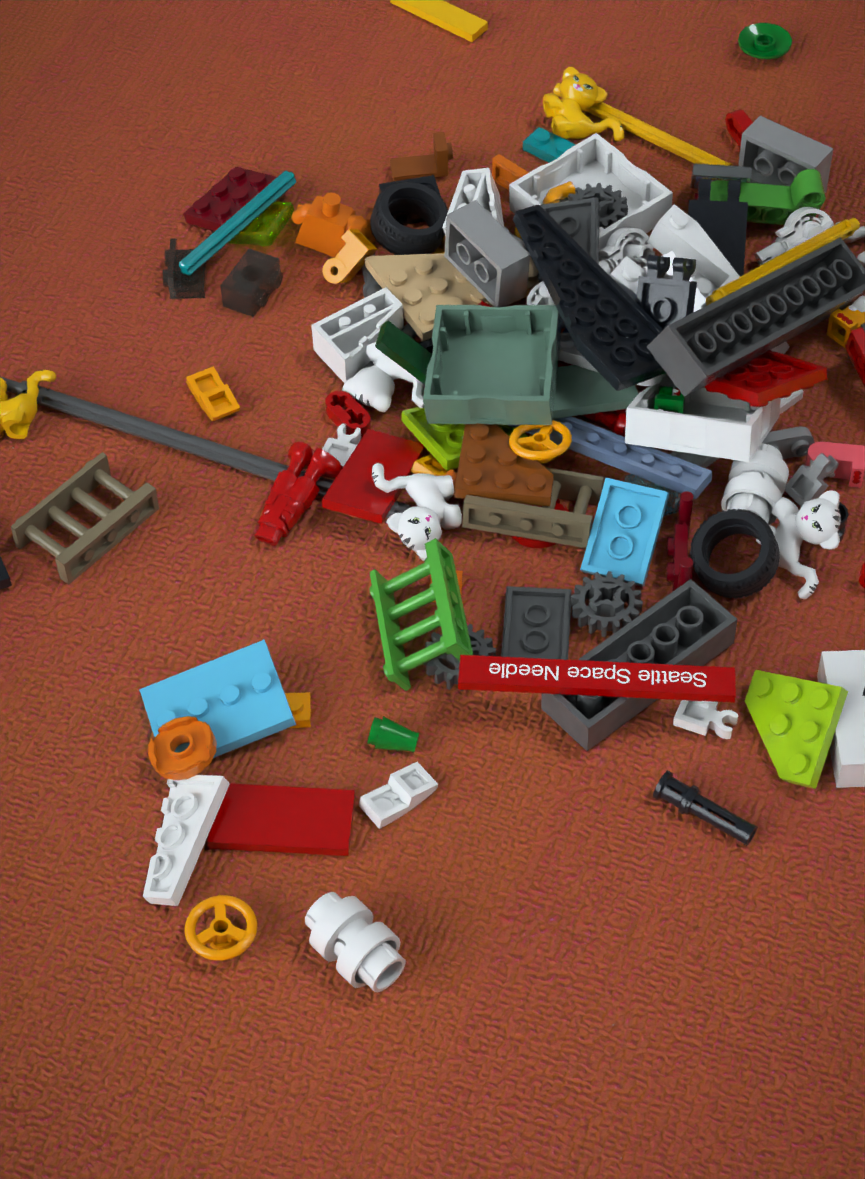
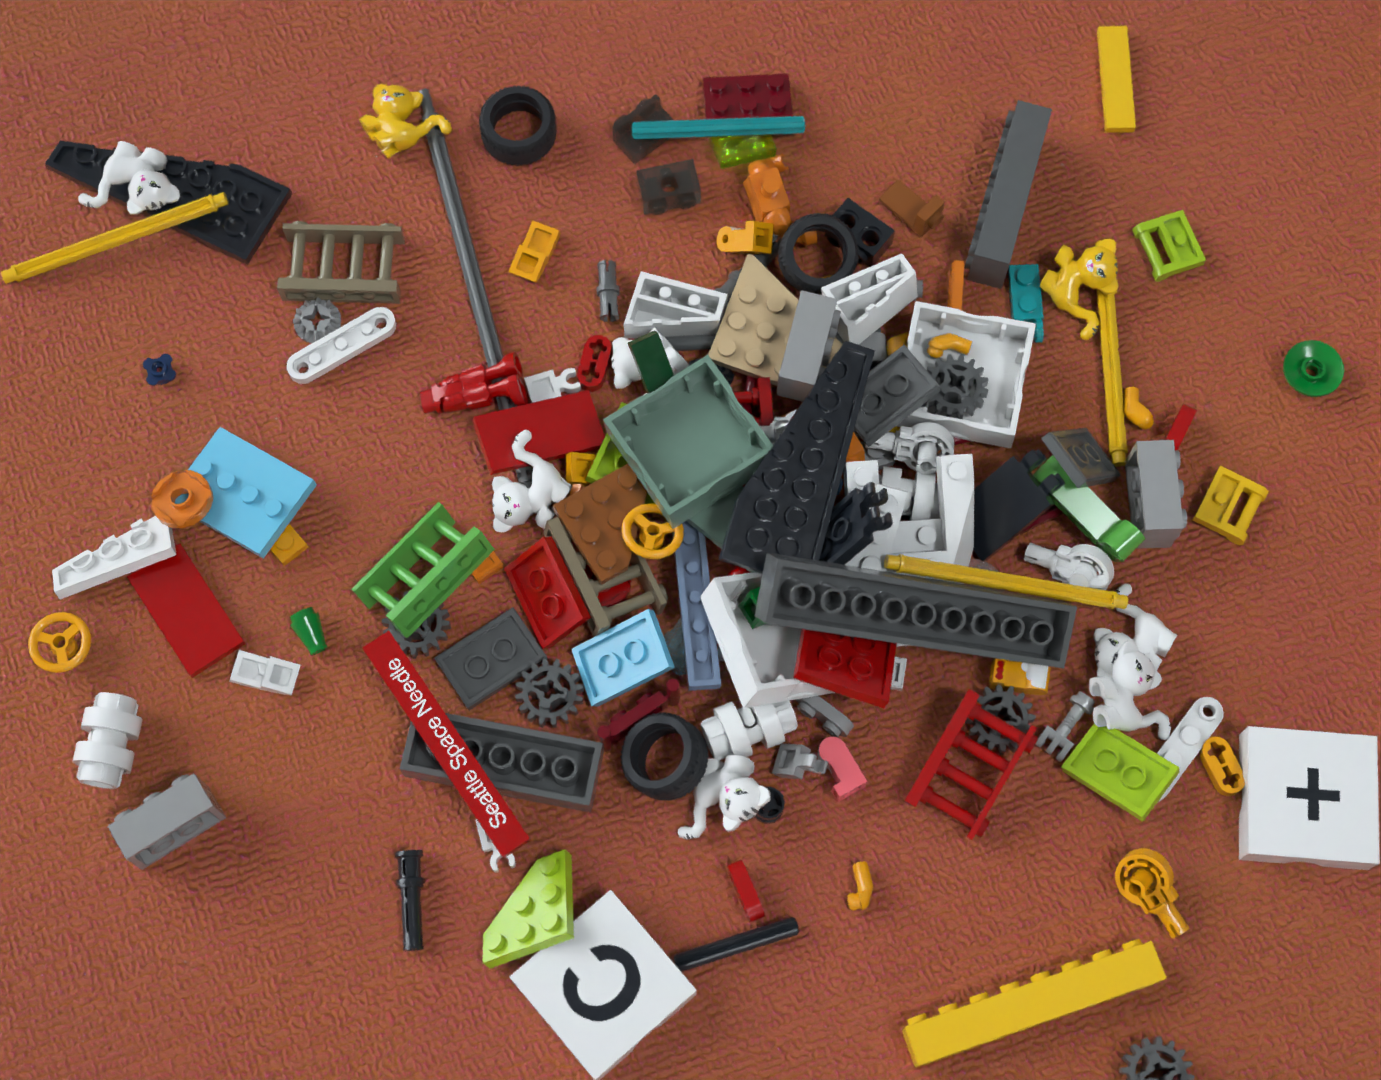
camera: 50 degrees right, 20 degrees up
none -> light grey brick [107,773,226,870]
none -> dark blue plate [143,354,176,386]
none -> white plate [287,307,396,384]
none -> light grey gear [293,297,341,343]
none -> black tyre [479,85,557,166]
none -> red plate [504,536,591,649]
none -> dark grey pin [596,260,620,322]
none -> dark grey brick [964,100,1052,289]
none -> light orange arm [1124,387,1154,430]
none -> lime plate [1132,210,1206,282]
none -> yellow plate [1193,466,1269,545]

